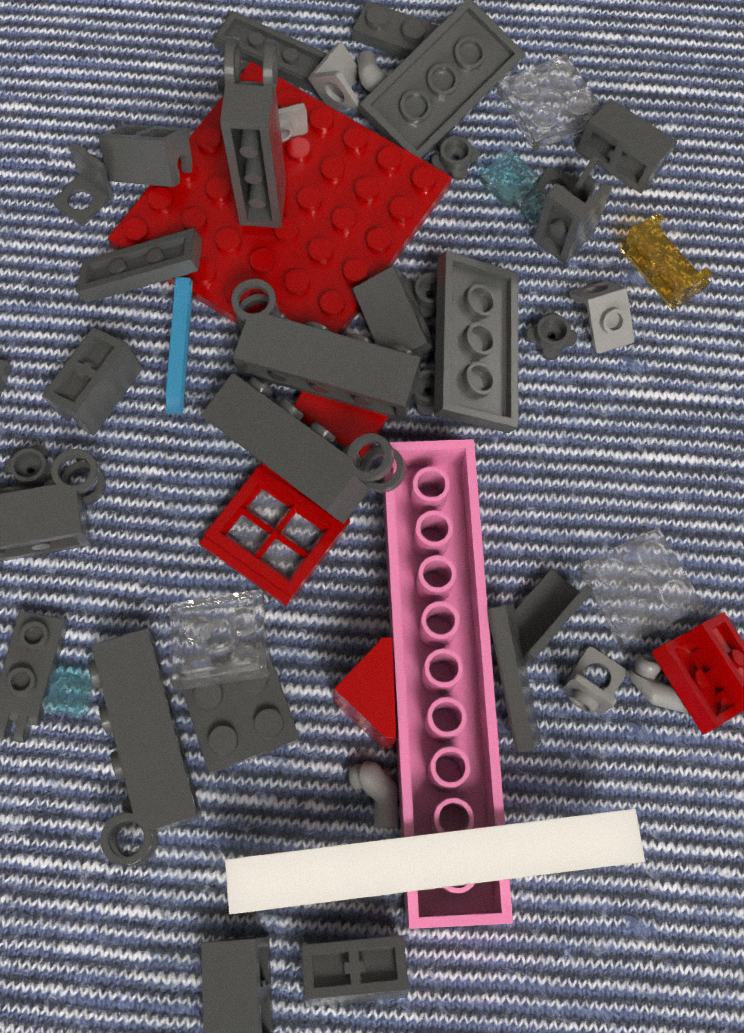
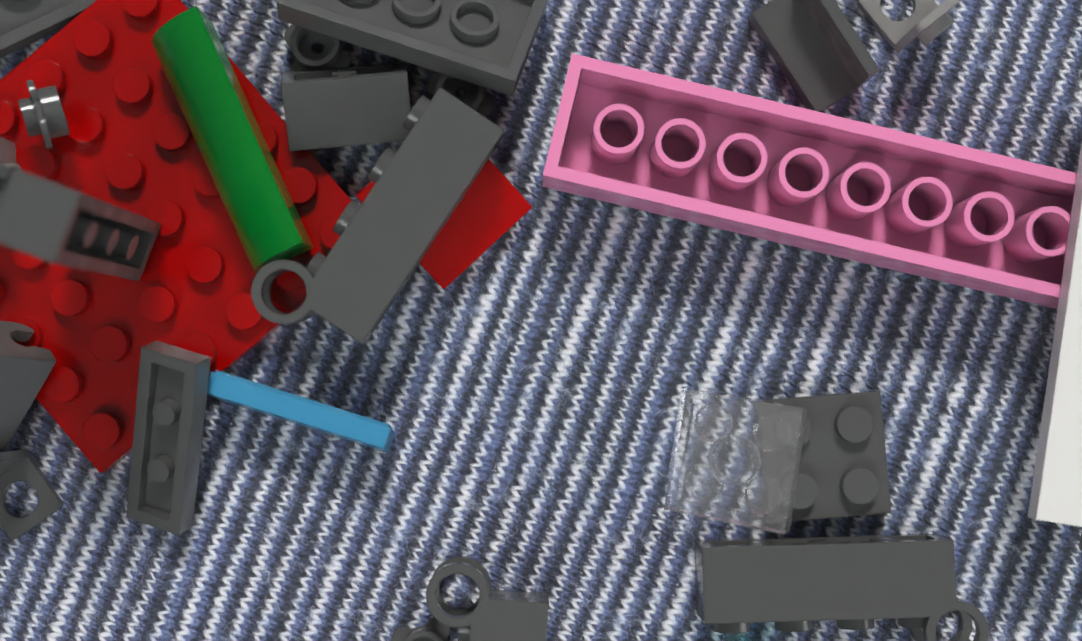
camera: 75 degrees left, 15 degrees up
dark grey hinge [42,327,143,436] -> none
red piece [199,463,350,607] -> none
dark grey hinge [201,373,406,524] -> none
red slope [334,637,396,750] -> none
light grey arm [349,761,398,828] -> none
dark grey tile [488,603,541,752] -> none
none -> dark grey plate [18,80,70,149]
none -> green brick [151,6,314,273]

